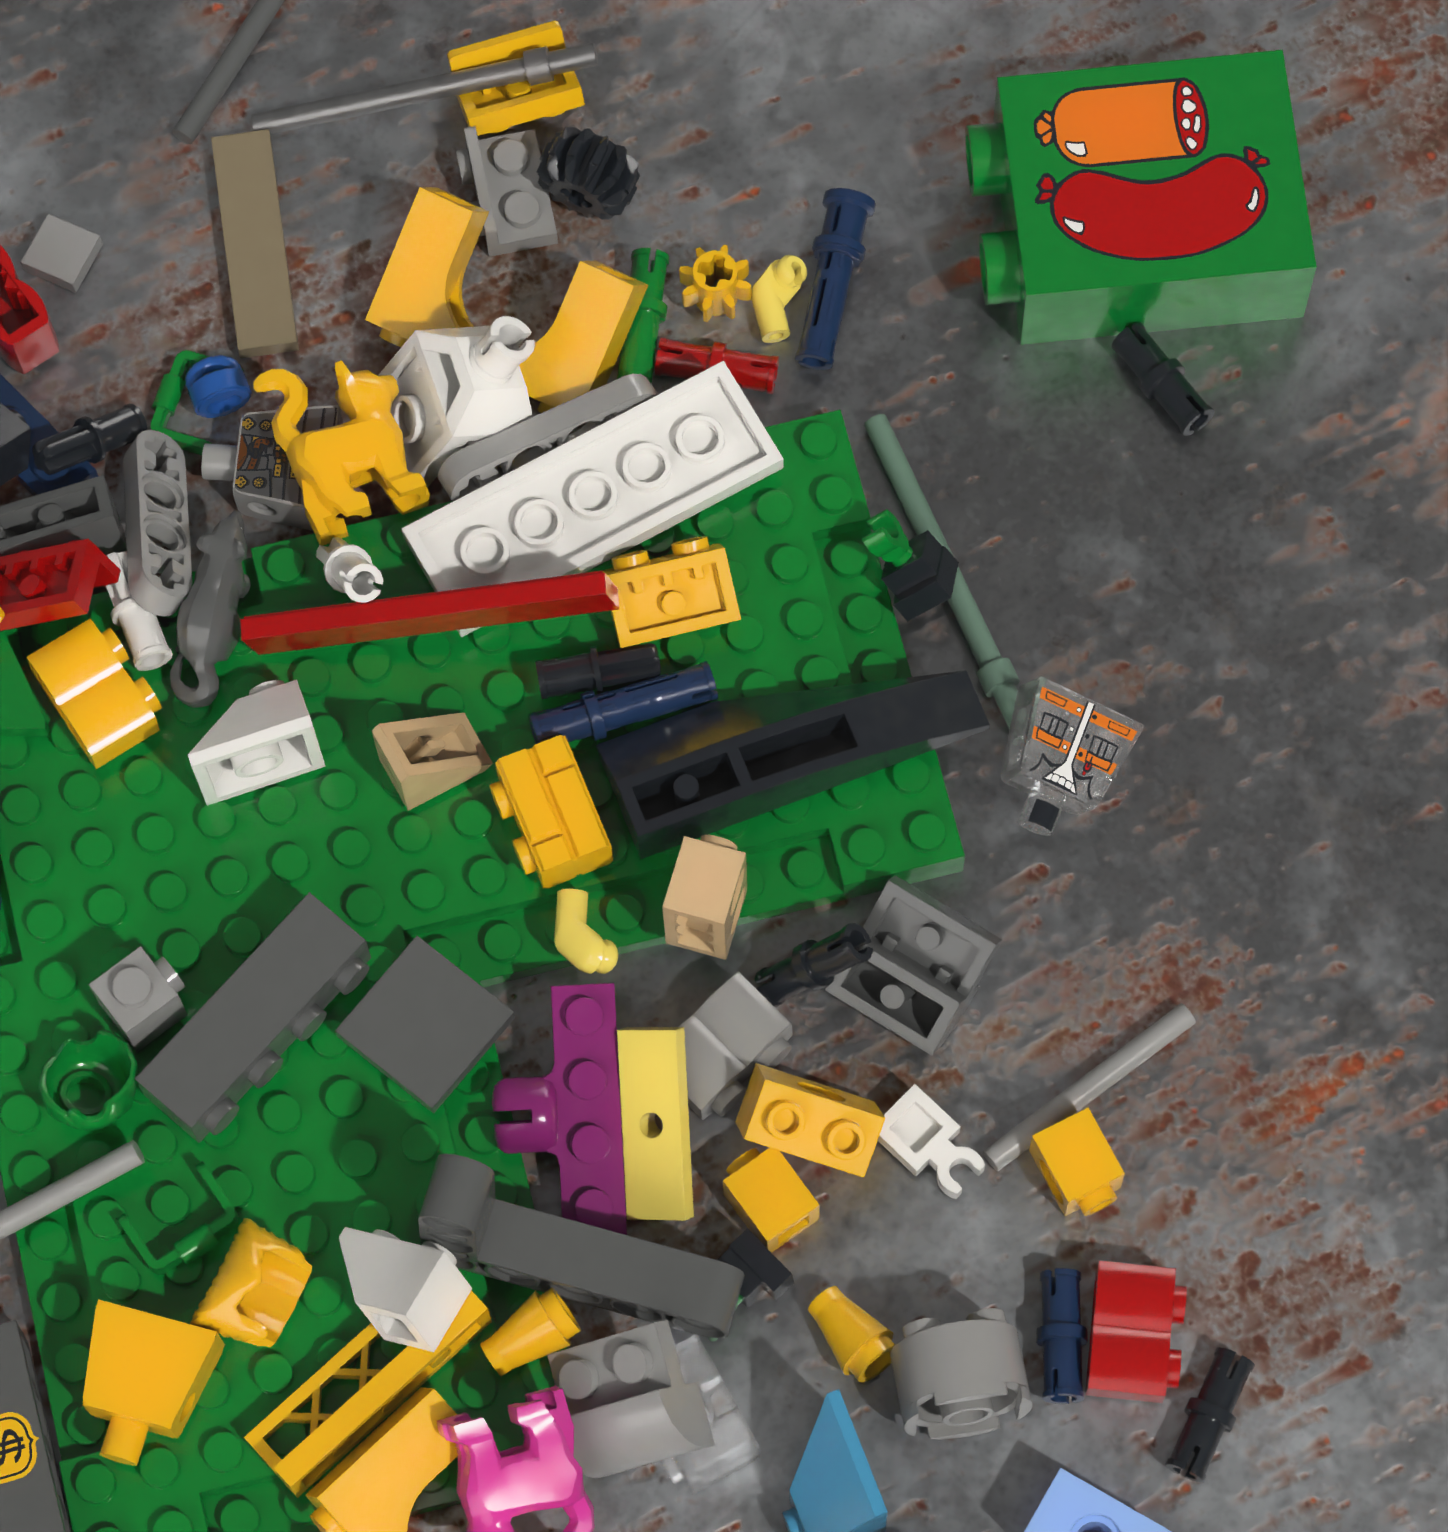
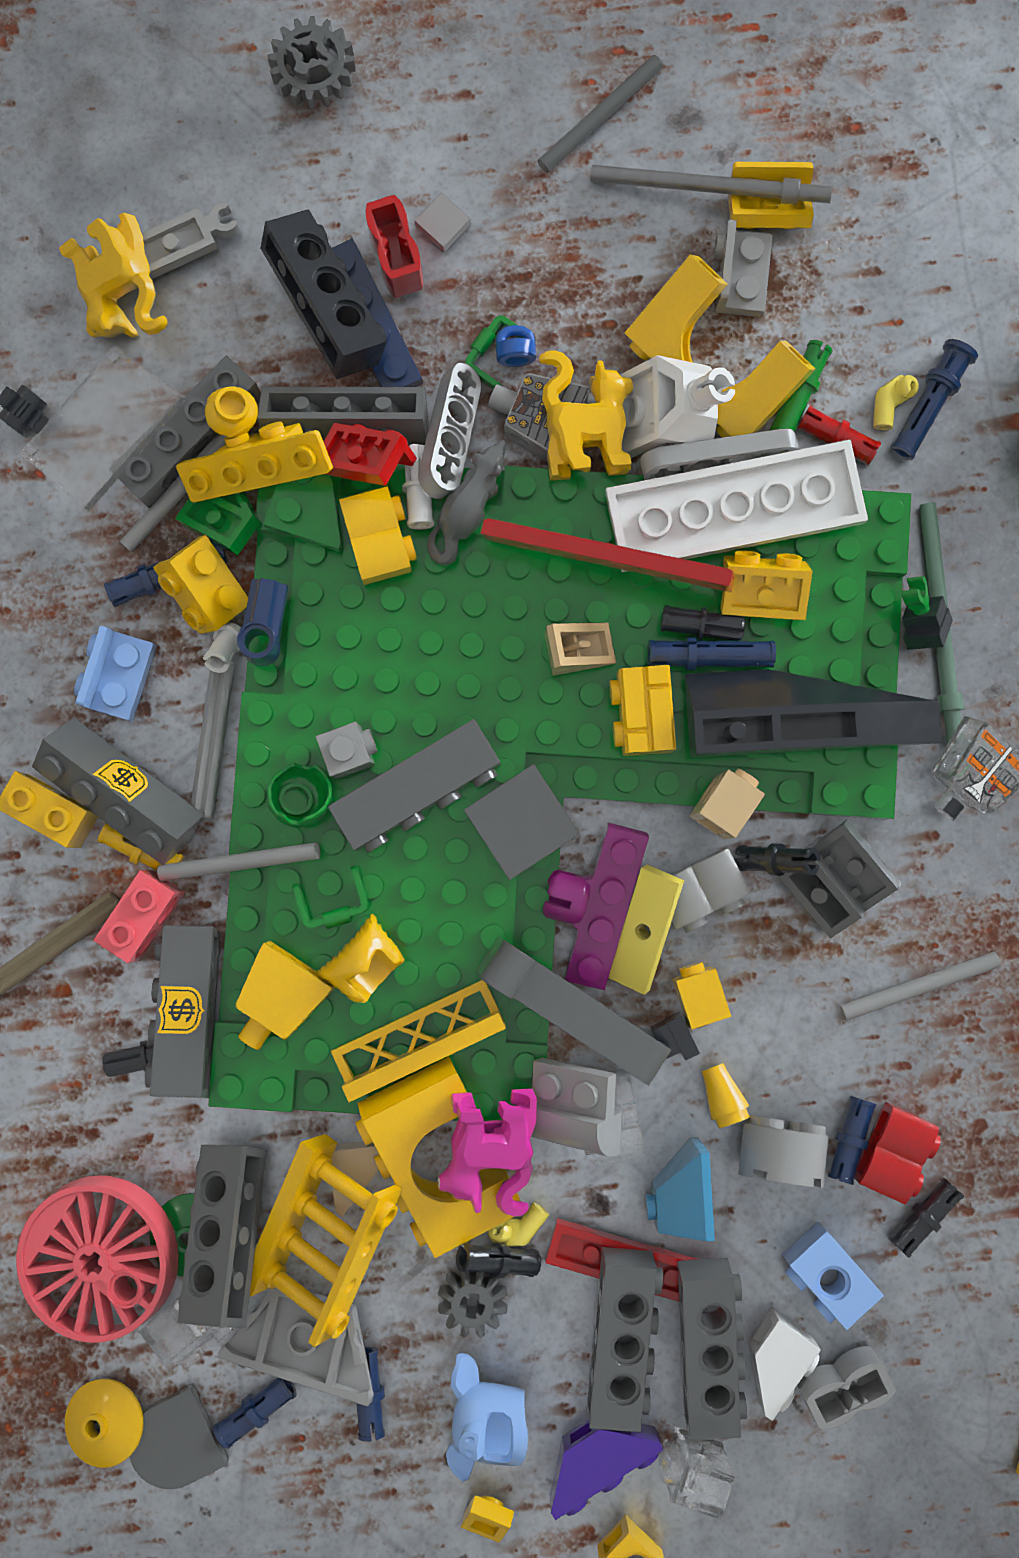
camera: 15 degrees right, 15 degrees up
black axle [32,403,147,475] -> none
white slope [188,679,326,806] -> none
dark tan tile [211,129,299,359] -> none
white axle [316,537,383,603] -> none
white slope [339,1227,472,1352] -> none
yellow cone [480,1287,581,1377] -> none
black gear [536,127,640,220] -> none
light yellow arm [554,889,618,974] -> none
yellow gear [679,245,752,322] -> none
yellow brick [735,1063,885,1178] -> none
white plate [878,1084,985,1199] -> none
yellow brick [1029,1107,1125,1216] -> none

